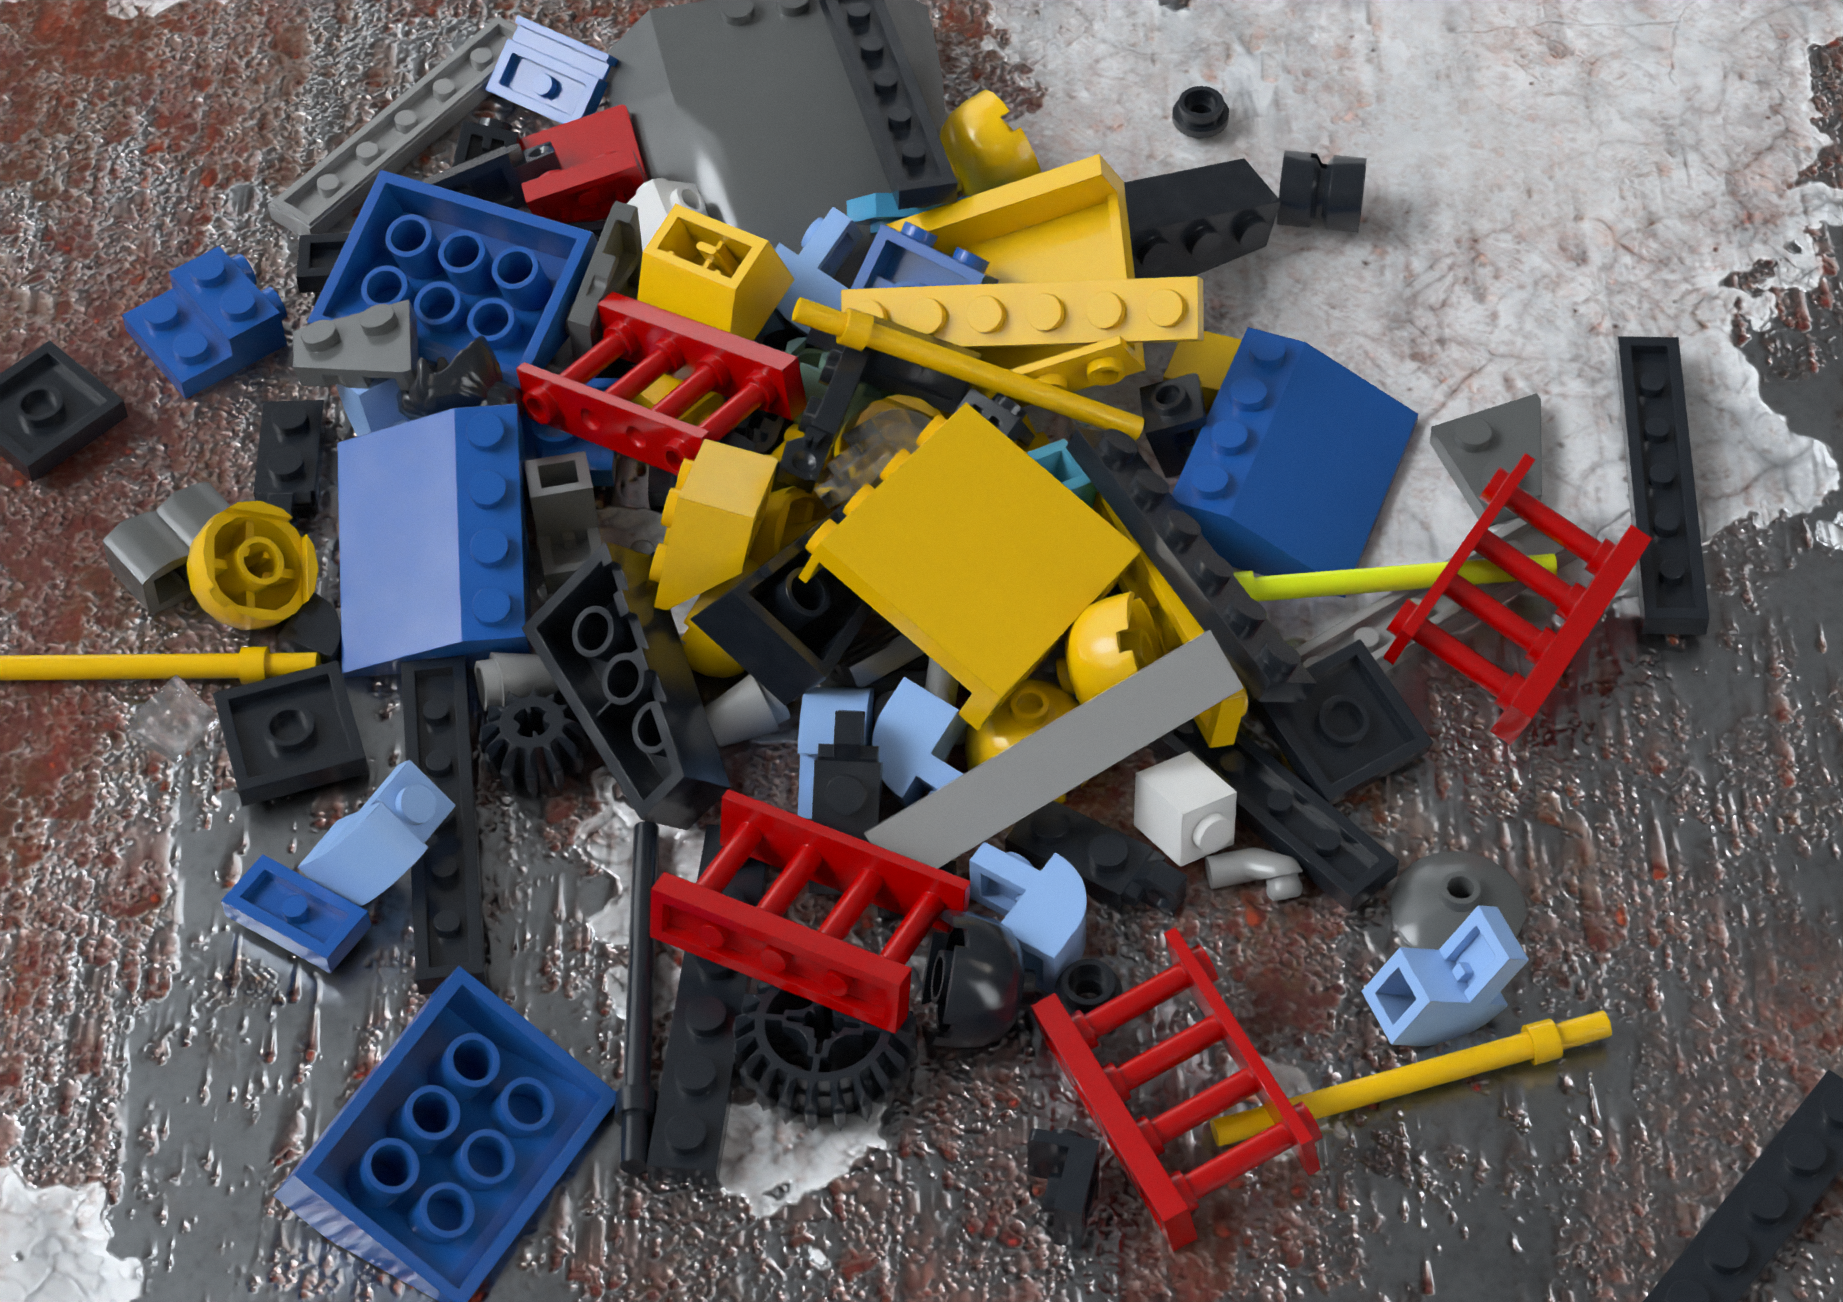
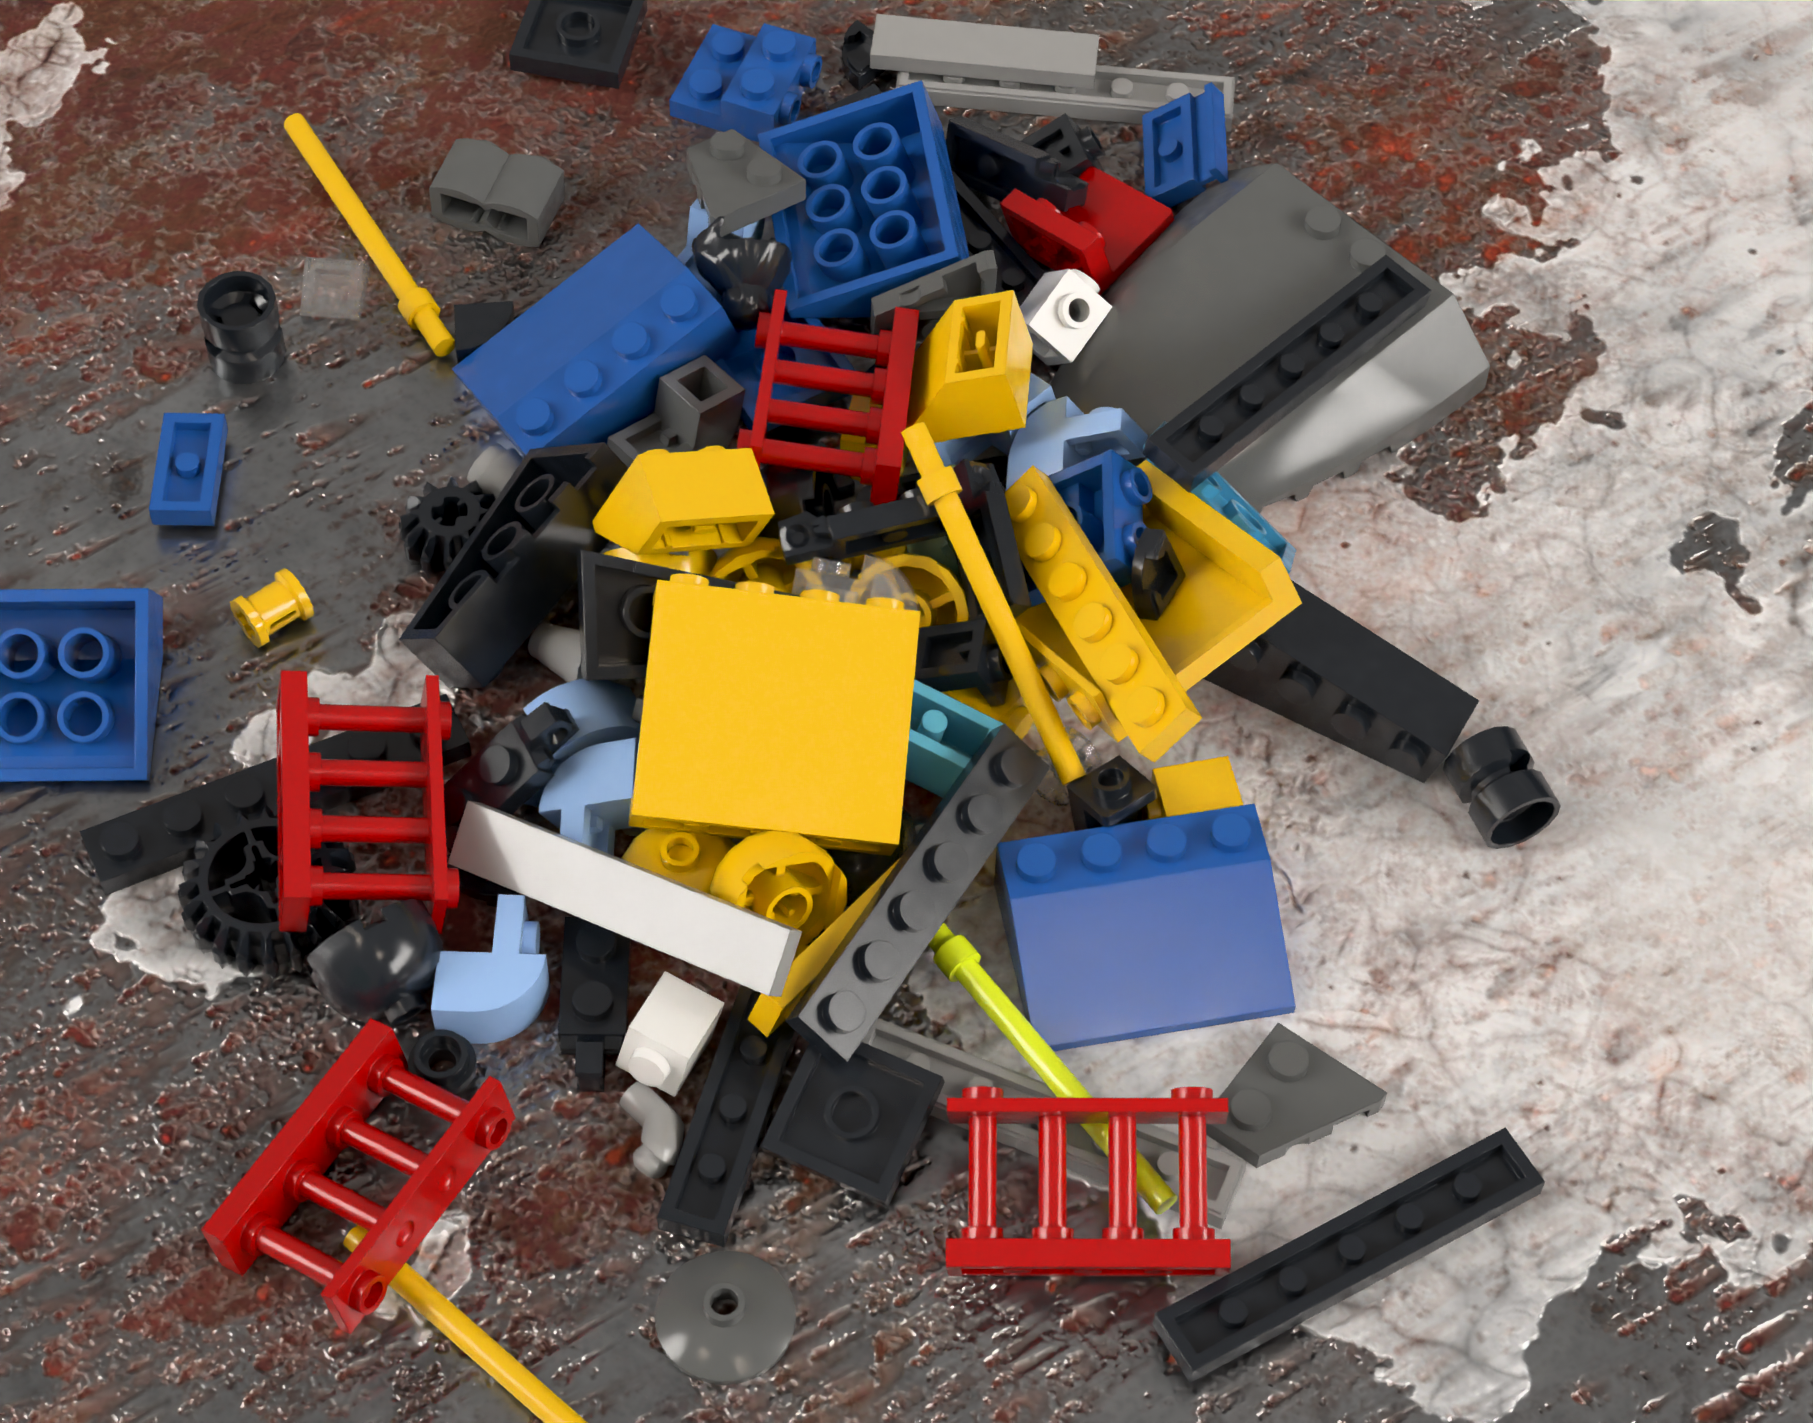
camera: 55 degrees right, 5 degrees up
yellow cylinder [186,501,319,630] -> none
black plate [213,661,369,807] -> none
black hinge [253,400,327,530] -> none
light blue brick [298,759,456,906] -> none
black plate [401,655,487,995] -> none
black bar [615,821,660,1174] -> none
yellow cylinder [939,89,1042,196] -> none
black bracket [1027,1128,1100,1249] -> none
black plate [1172,86,1229,138] -> none
light blue brick [1361,905,1529,1046] -> none
none -> black wheel [197,271,286,384]
none -> yellow bush [230,568,314,648]
none -> black tile [842,20,886,91]
none -> light grey tile [870,14,1100,89]
none -> tile [1131,528,1186,620]

